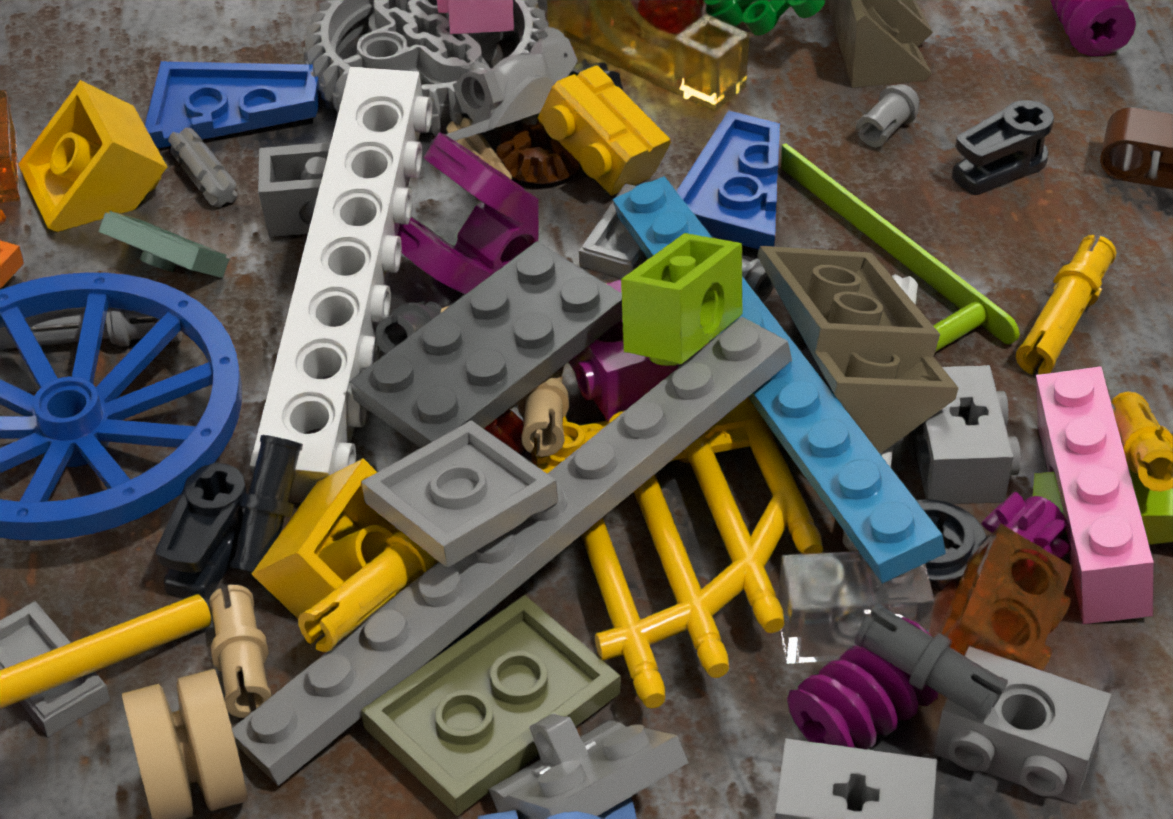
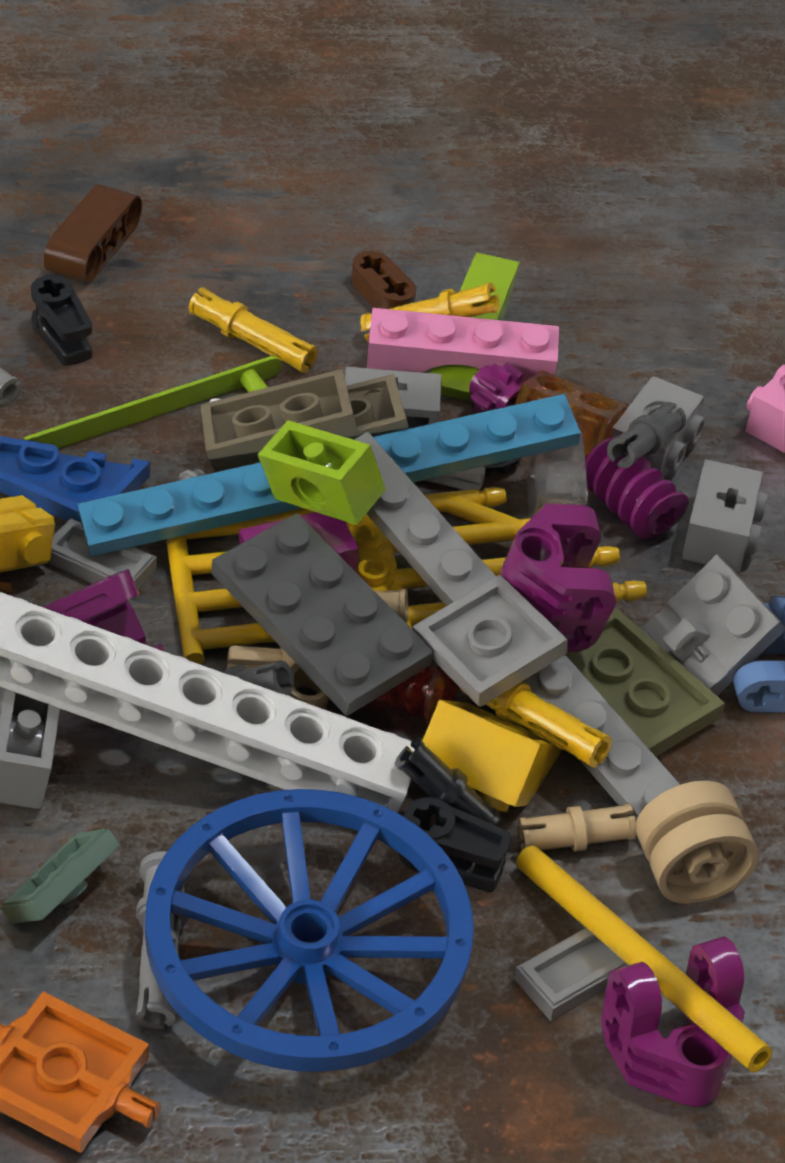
camera: 90 degrees left, 0 degrees up
none -> magenta piece [501,503,616,653]

